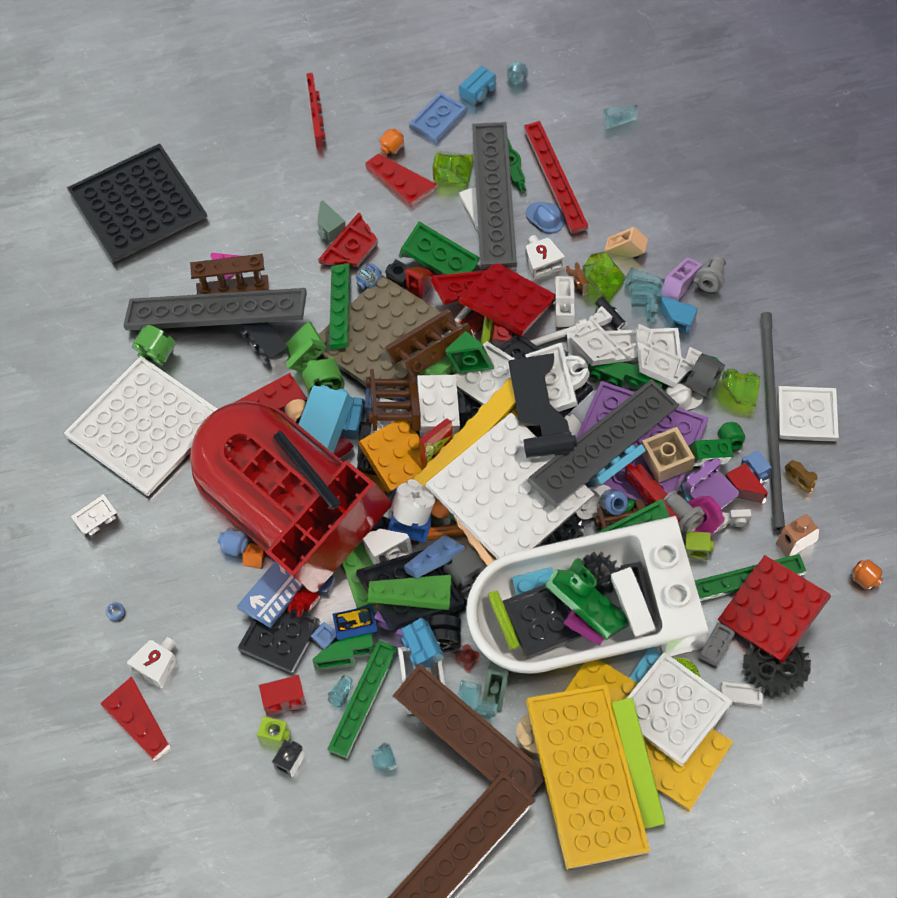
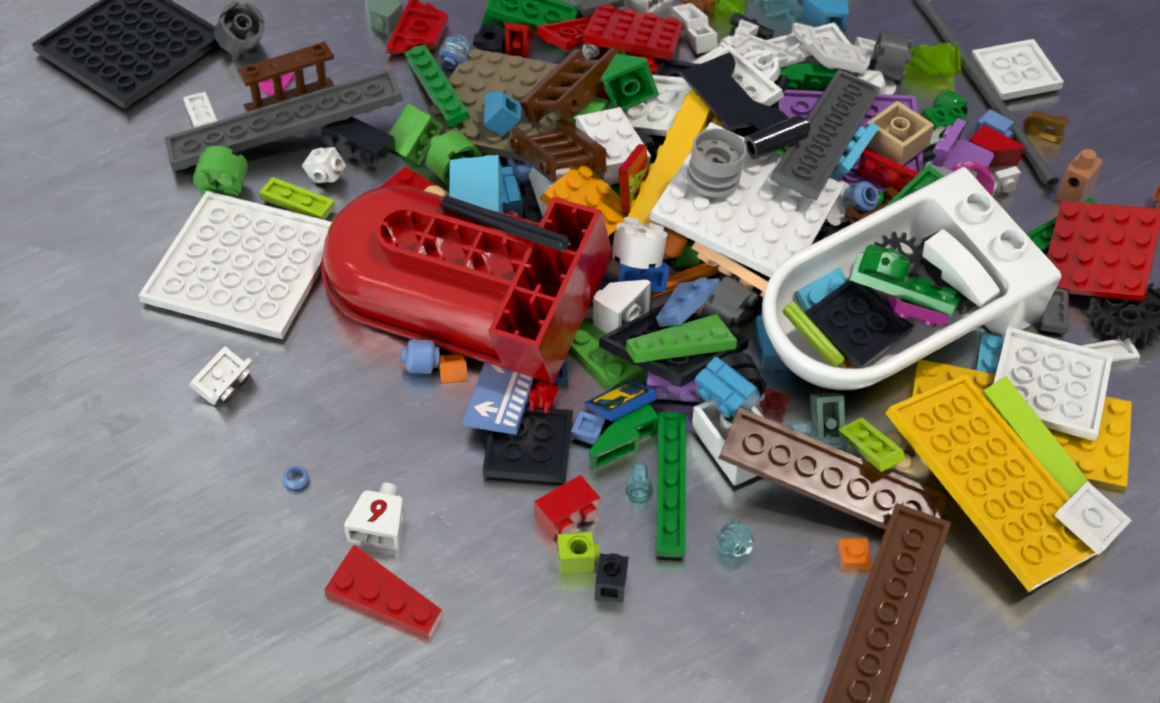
camera: 25 degrees left, 10 degrees down
none -> white plate [183,92,217,128]
none -> dark grey brick [214,2,265,57]
none -> lime plate [259,177,335,220]
none -> white brick [302,147,346,184]
none -> dark azure slope [484,91,521,137]
none -> light grey wheel [687,128,746,198]
none -> orange plate [837,538,872,570]
none -> lime plate [838,417,906,472]
none -> white plate [1054,481,1132,555]

